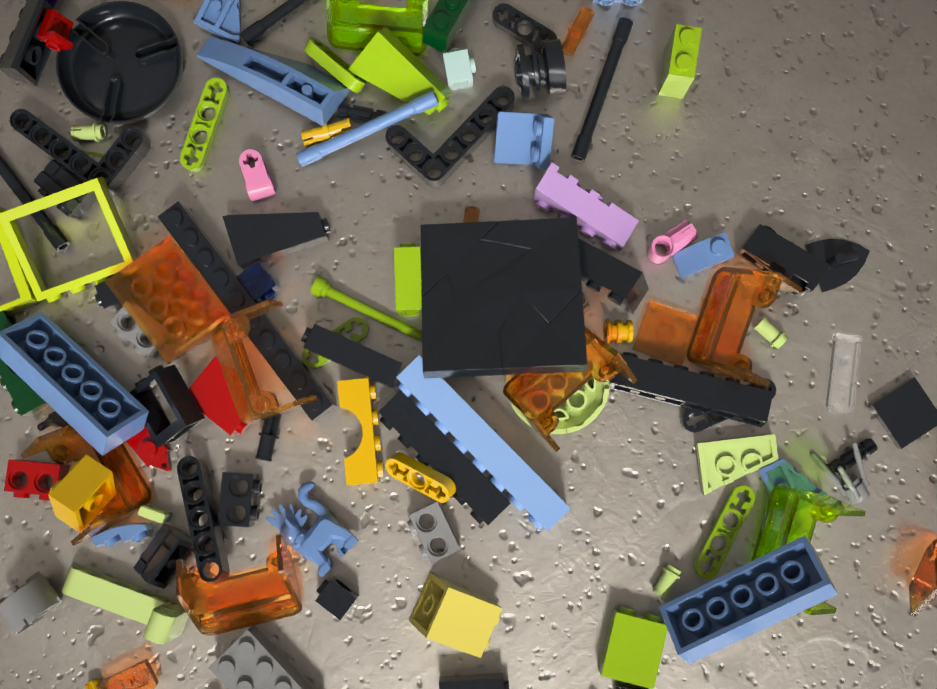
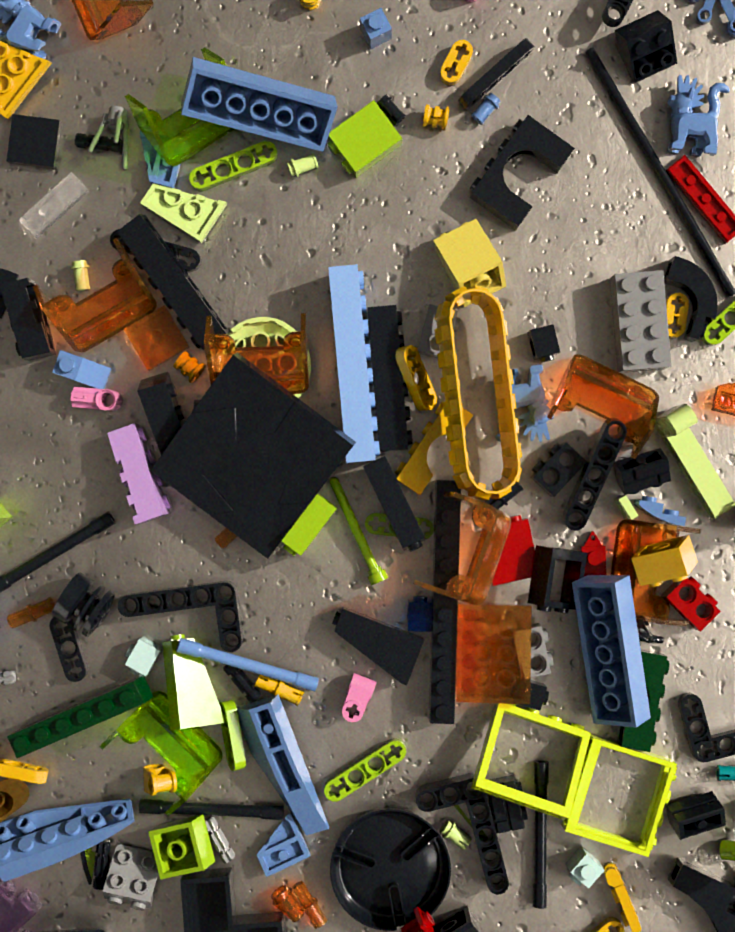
camera: 145 degrees left, 5 degrees up
medium blue bracket [493,111,554,170] -> none
none -> yellow piece [434,285,522,500]

